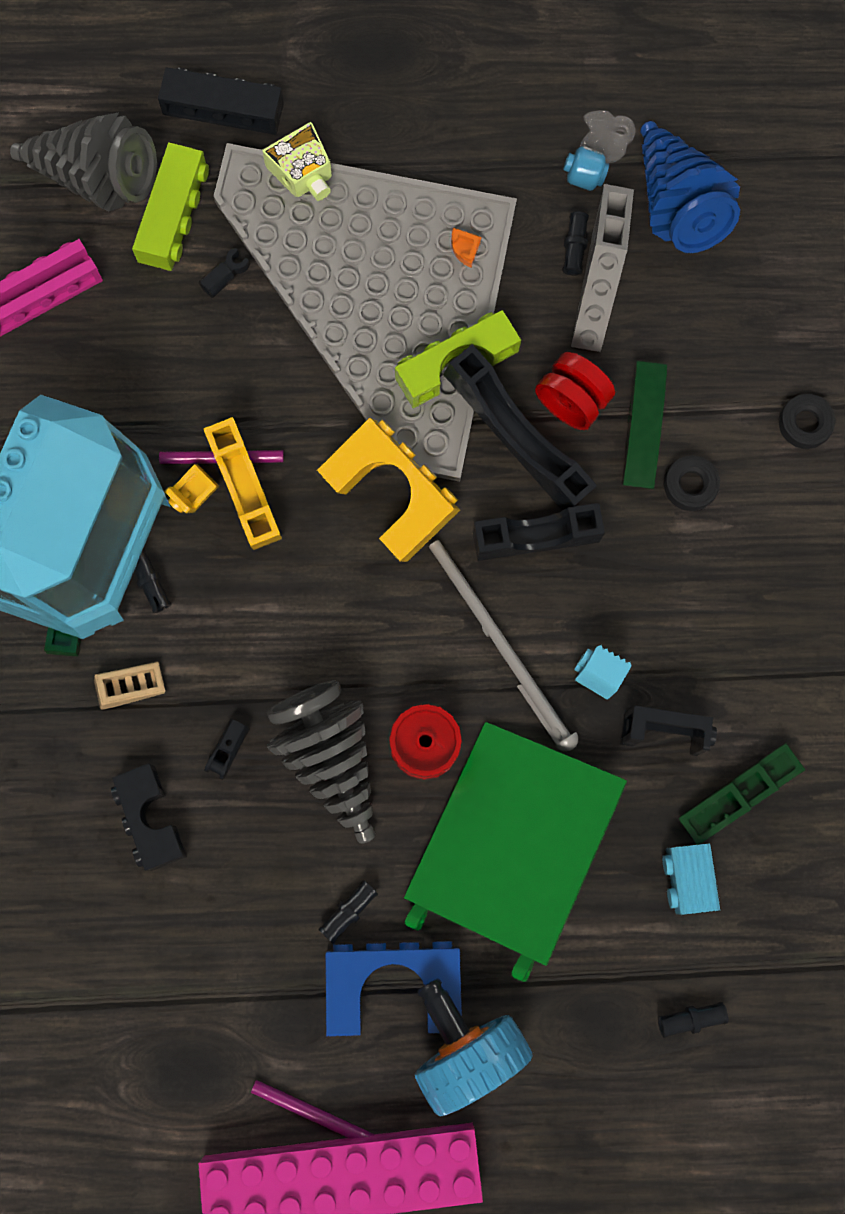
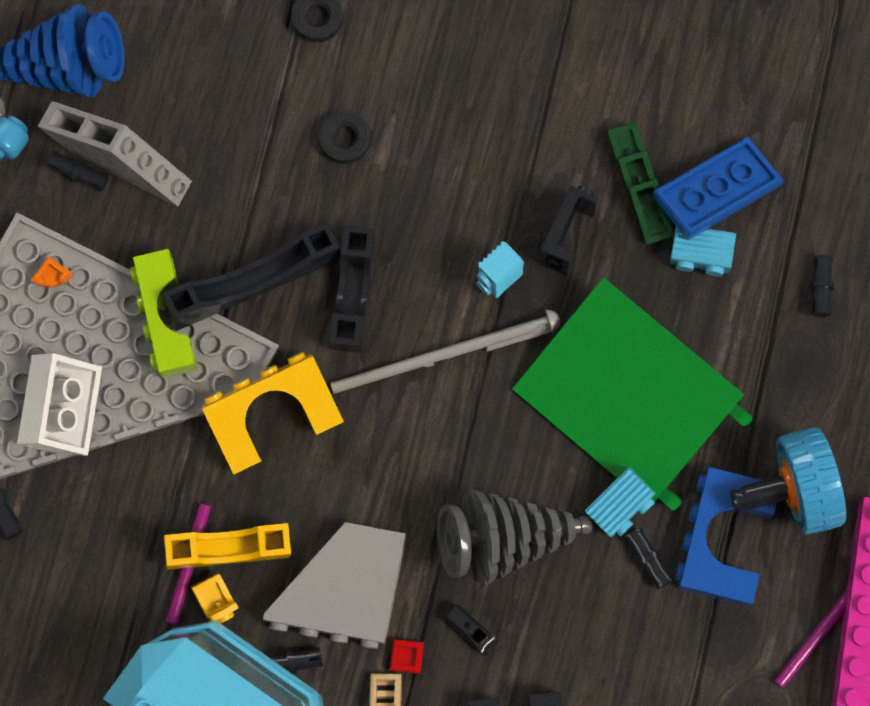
camera: 65 degrees left, 0 degrees up
red wheel [390,704,462,780] -> none
red wheel [535,352,616,430] -> none
dark green slope [622,361,667,489] -> none
none -> white slope [17,353,102,456]
none -> light grey slope [263,522,406,649]
none -> red tile [390,639,424,674]
none -> medium azure brick [585,467,656,537]
none -> blue tile [652,137,784,241]

